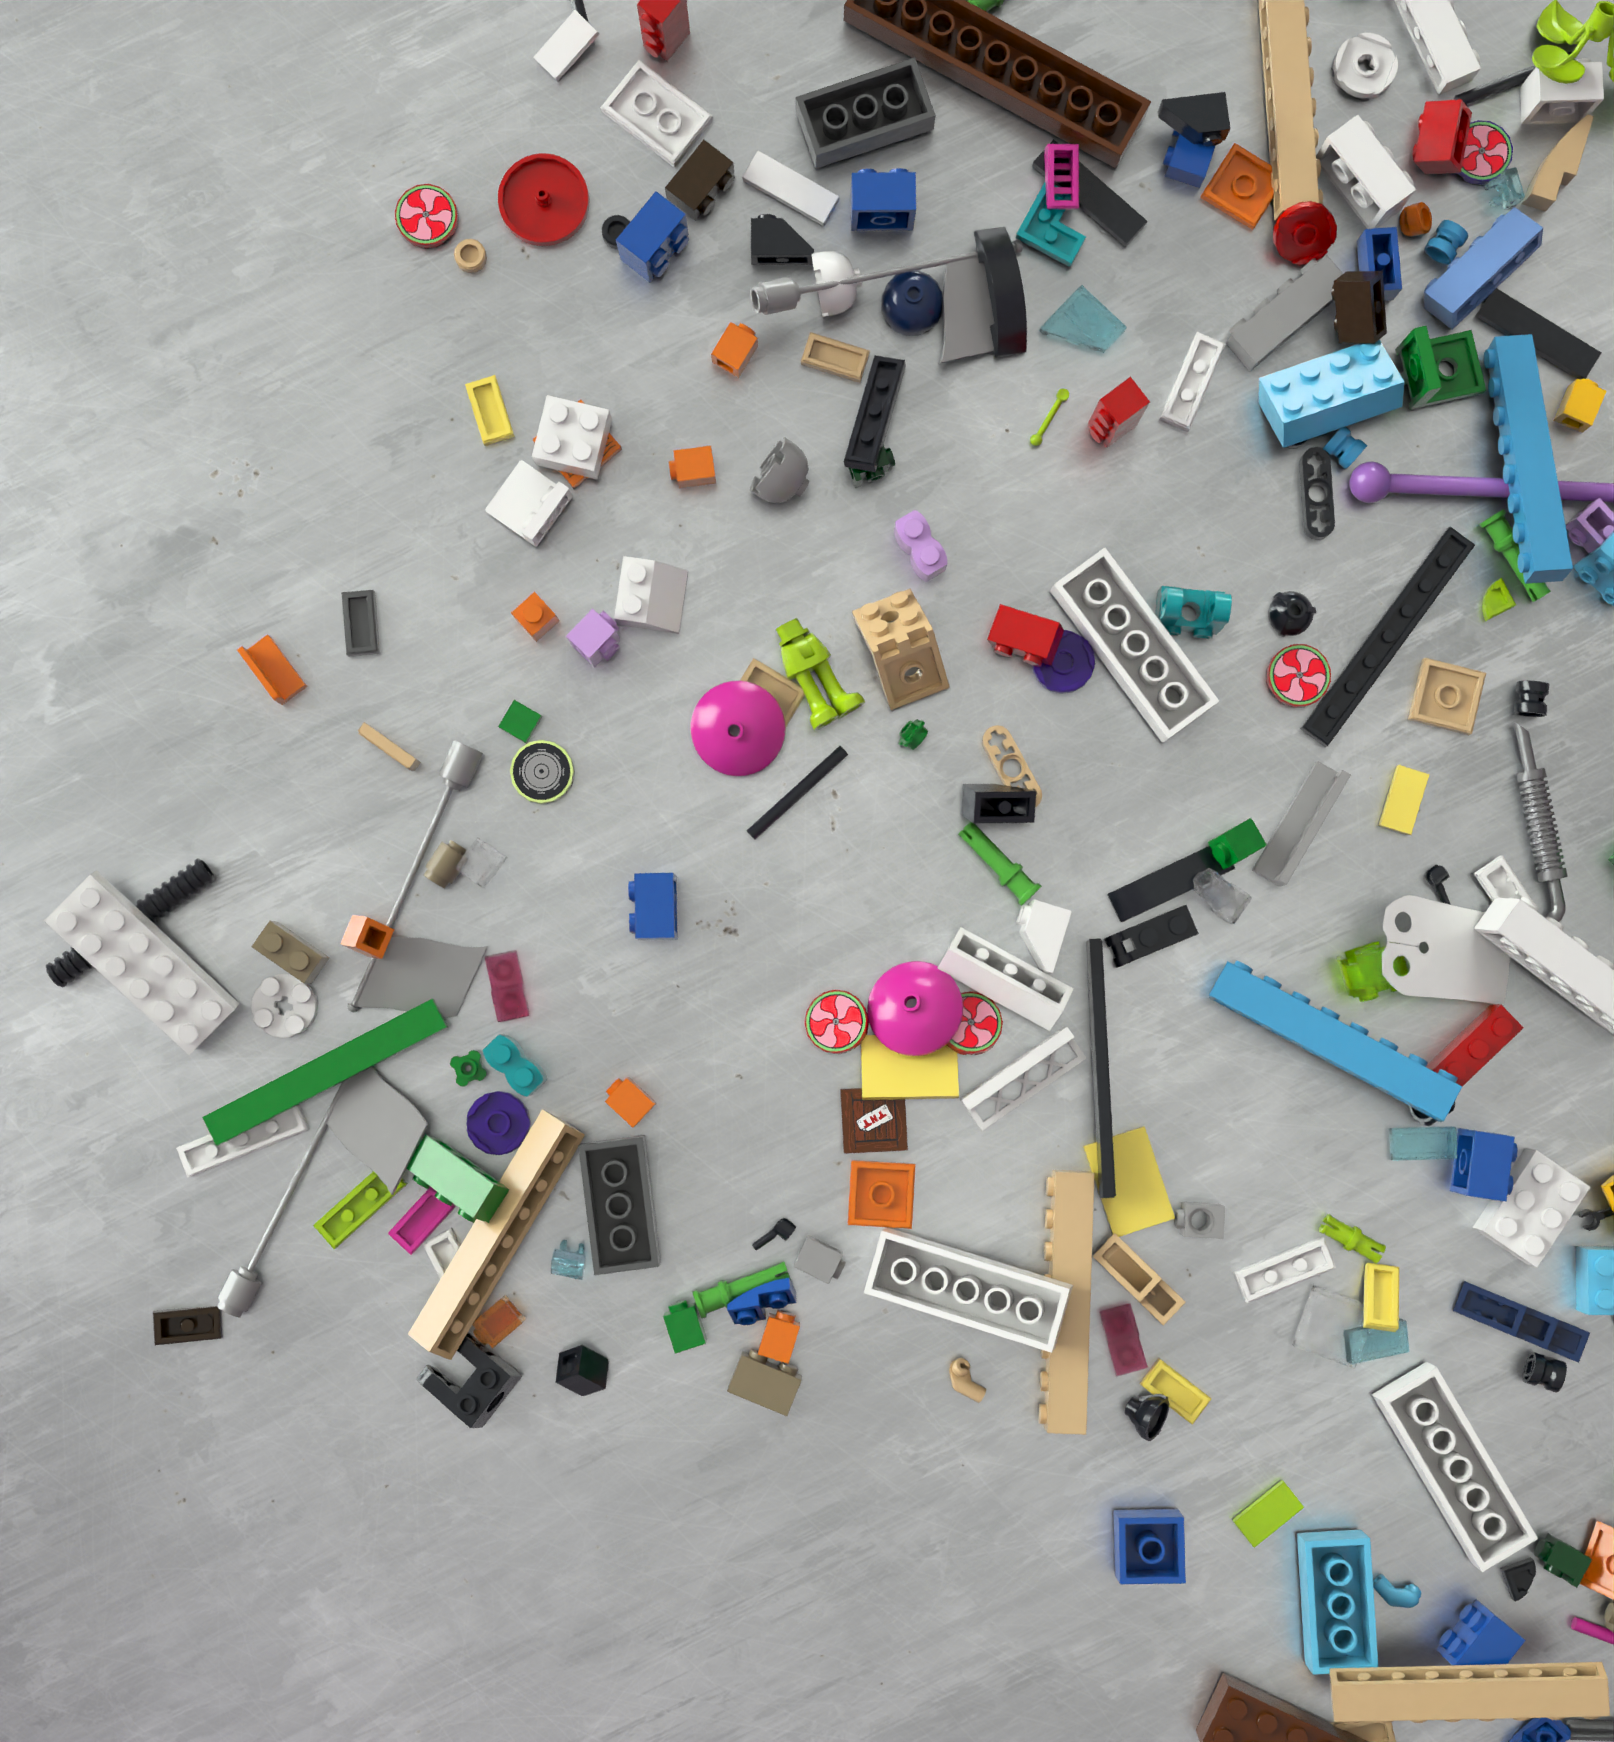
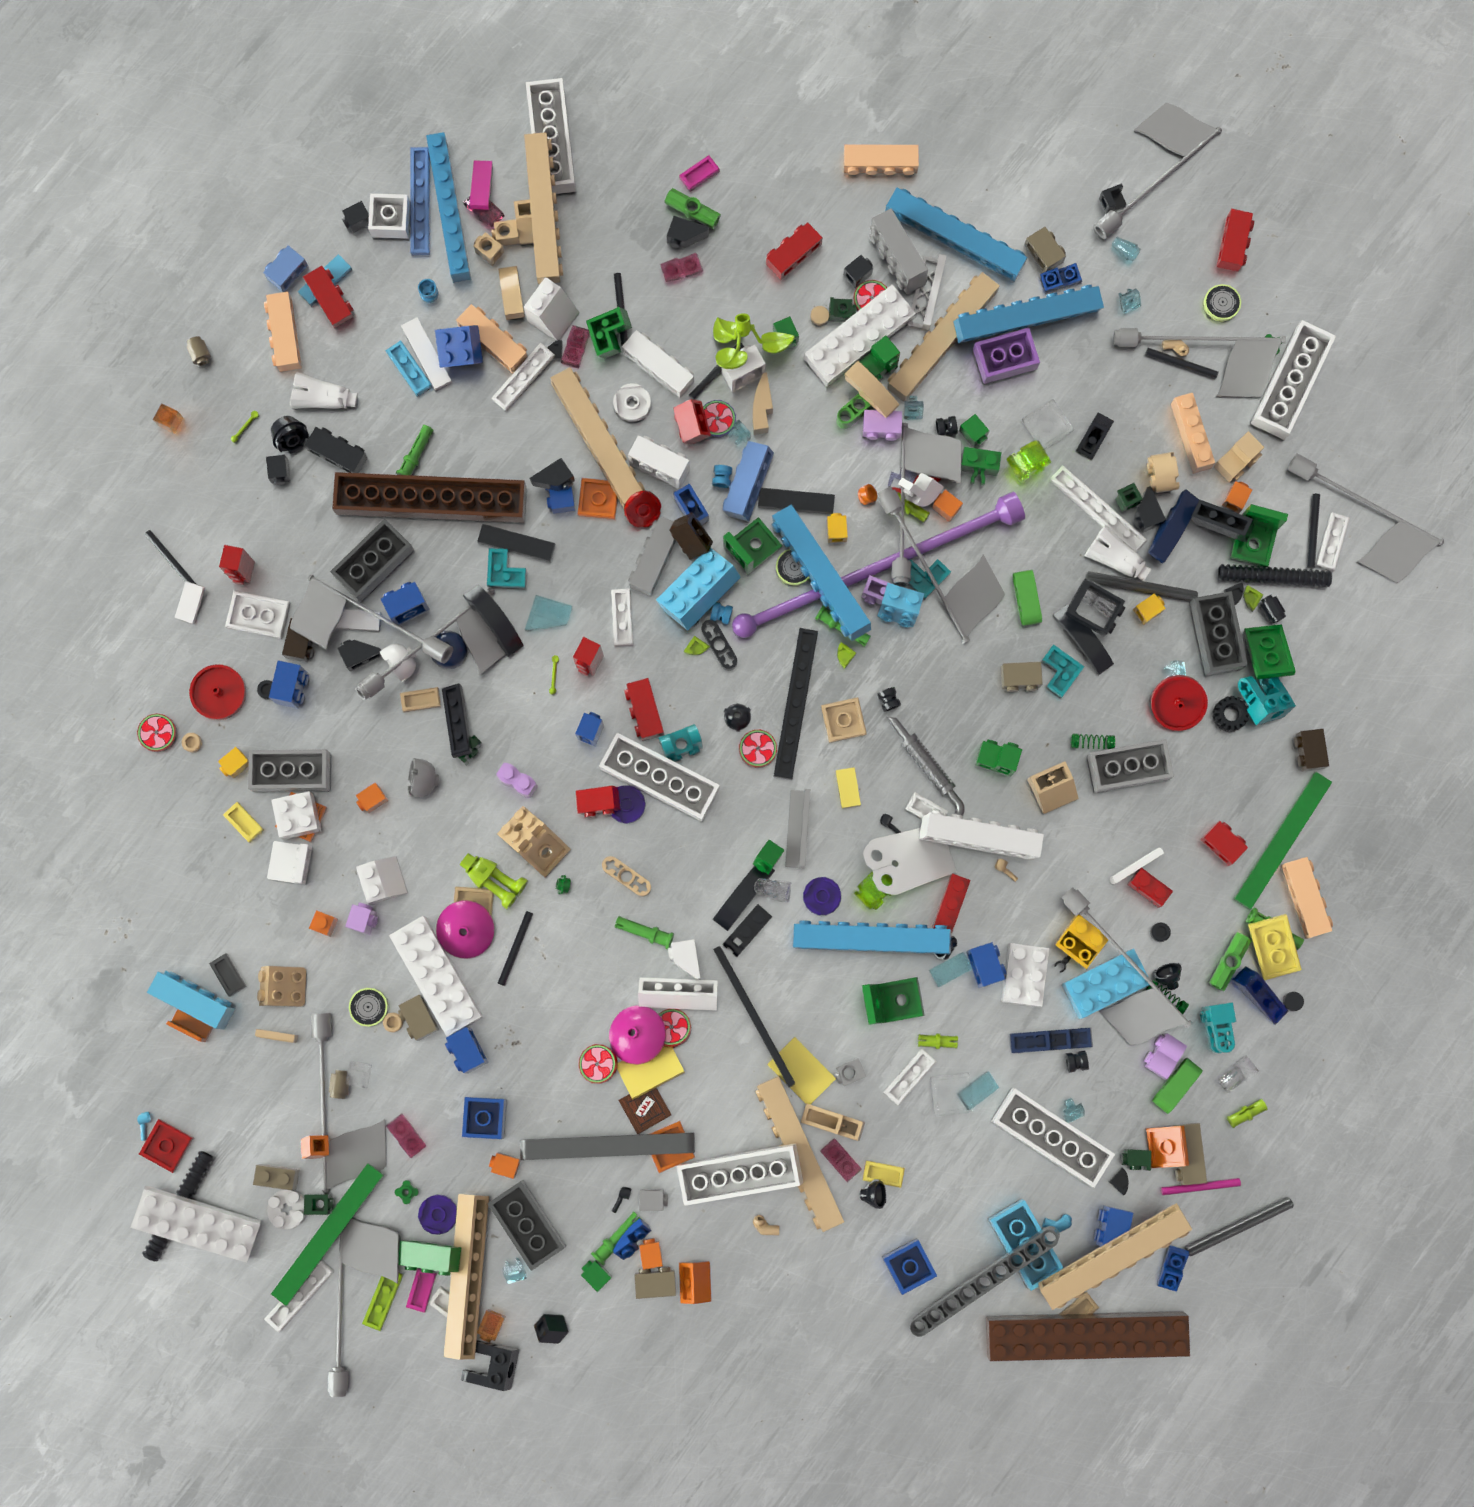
camera: 25 degrees left, 5 degrees down
dark brown slope [153,1306,221,1345] -> none
teal brick [482,1034,547,1097] -> none
green tile [498,700,542,744] -> none
orange brick [711,322,758,378] -> none
white fence [960,1027,1086,1131] -> none
black slope [962,784,1036,824] -> none
dark pink slope [1044,144,1079,210] -> none
lime tile [1232,1480,1304,1548] -> none
light yellow tile [1363,1263,1399,1332] -> none
orange tile [1399,202,1432,237] -> none
none -> medium azure hand [137,1112,151,1141]
none -> red tile [139,1119,194,1173]
none -> medium azure brick [147,970,235,1030]
none -> yellow brick [218,747,249,778]
none -> light grey brick [248,749,330,792]
none -> tan bracket [257,966,306,1007]
none -> light grey flag [290,575,453,664]
none -> dark green brick [304,1194,335,1215]
none -> tan tile [383,1013,403,1032]
none -> white brick [389,916,483,1037]
none -> dark tan brick [398,995,439,1041]
none -> blue brick [462,1097,506,1139]
none -> dark grey beam [520,1133,695,1160]
none -> blue brick [575,712,604,746]
none -> red brick [624,678,664,741]
none -> orange panel [679,1261,711,1304]
none -> lime tile [684,636,710,655]
none -> tile [776,549,810,586]
none -> dark purple tile [803,877,841,916]
none -> green bracket [862,977,925,1025]
none -> dark grey beam [910,1226,1060,1337]
none -> tan hand [995,858,1018,882]
none -> clear light blue tile [1063,1098,1085,1123]

